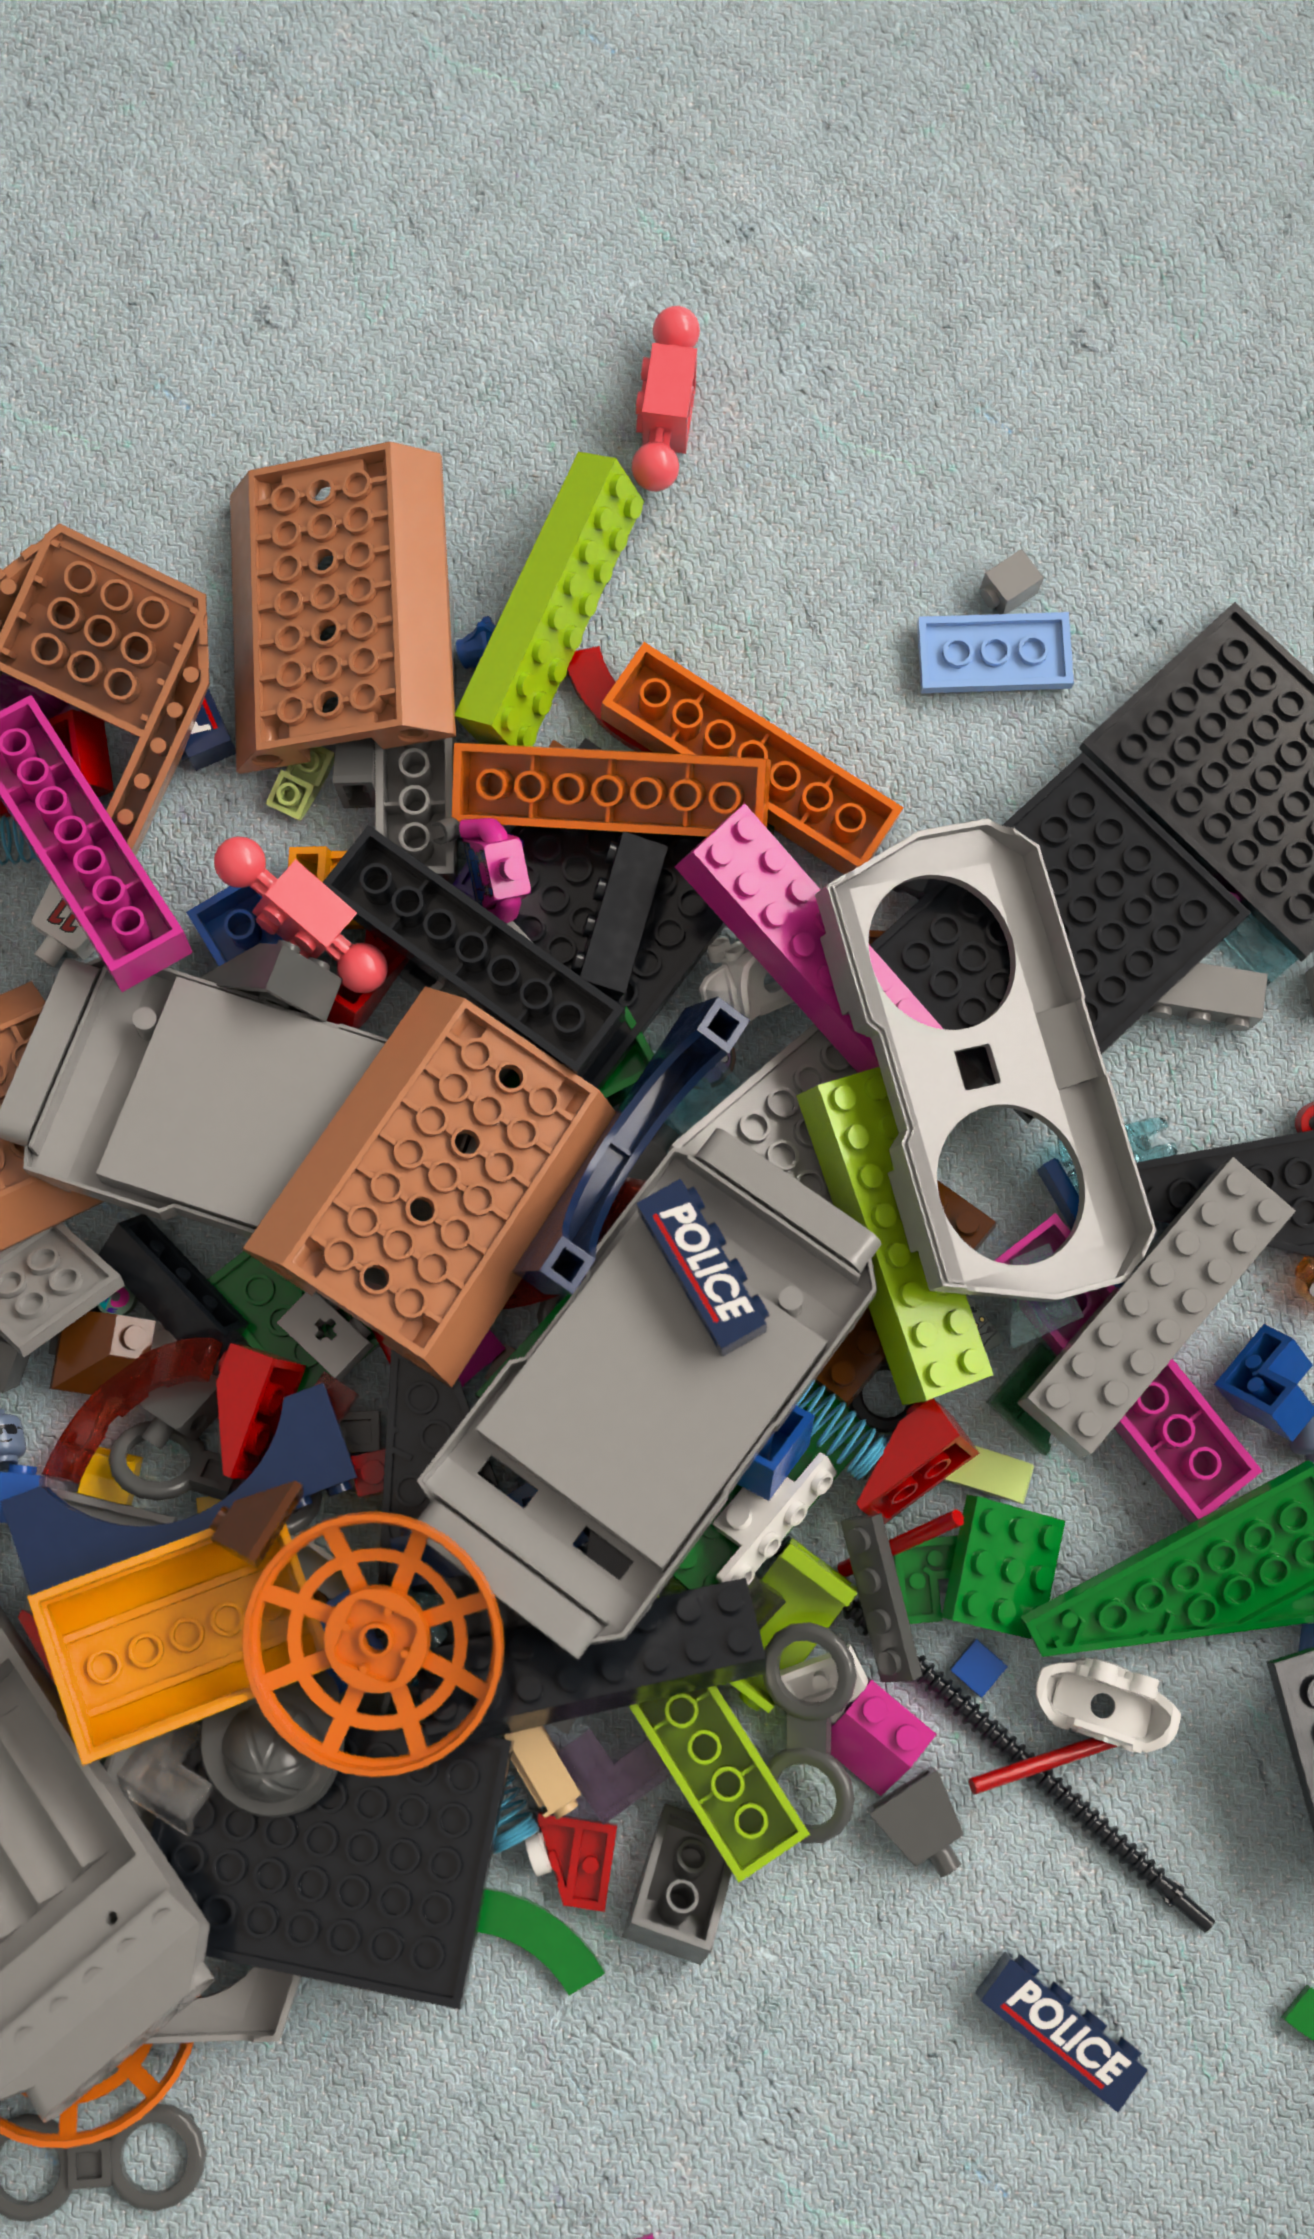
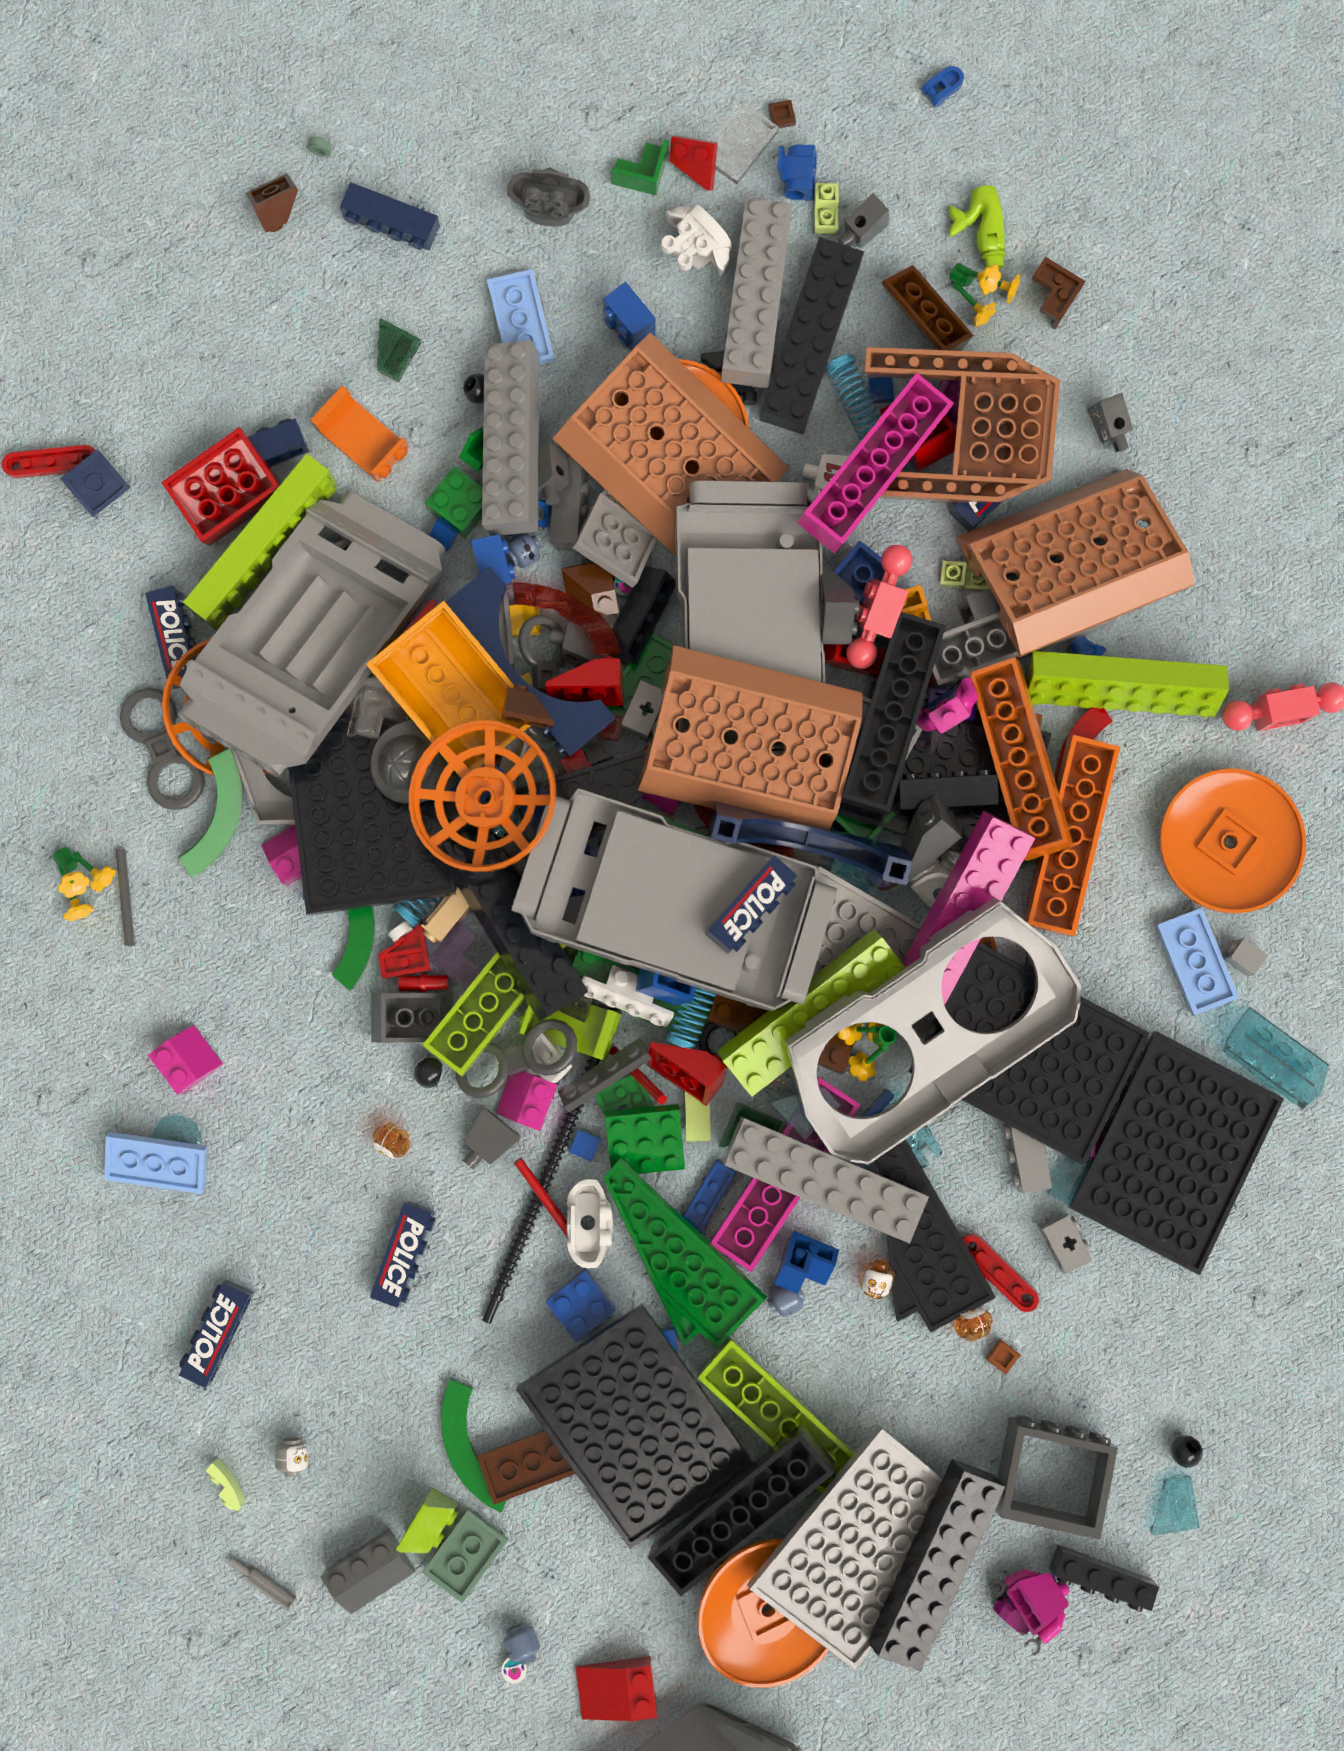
camera: 65 degrees right, 5 degrees up
none -> tile [179,748,242,878]
none -> dark pink slope [261,825,302,886]
none -> clear orange head [373,1123,411,1159]
none -> red pin [398,973,448,993]
none -> black piece [413,1057,443,1088]
none -> blue brick [546,1268,616,1342]
none -> blue tile [682,1159,737,1233]
none -> yellow plant [837,1022,897,1082]
none -> dark grey slope [901,796,962,883]
none -> dark grey torso [1087,392,1133,453]
none -> orange dish [1159,768,1306,914]
none -> clear light blue slope [1223,1007,1329,1109]

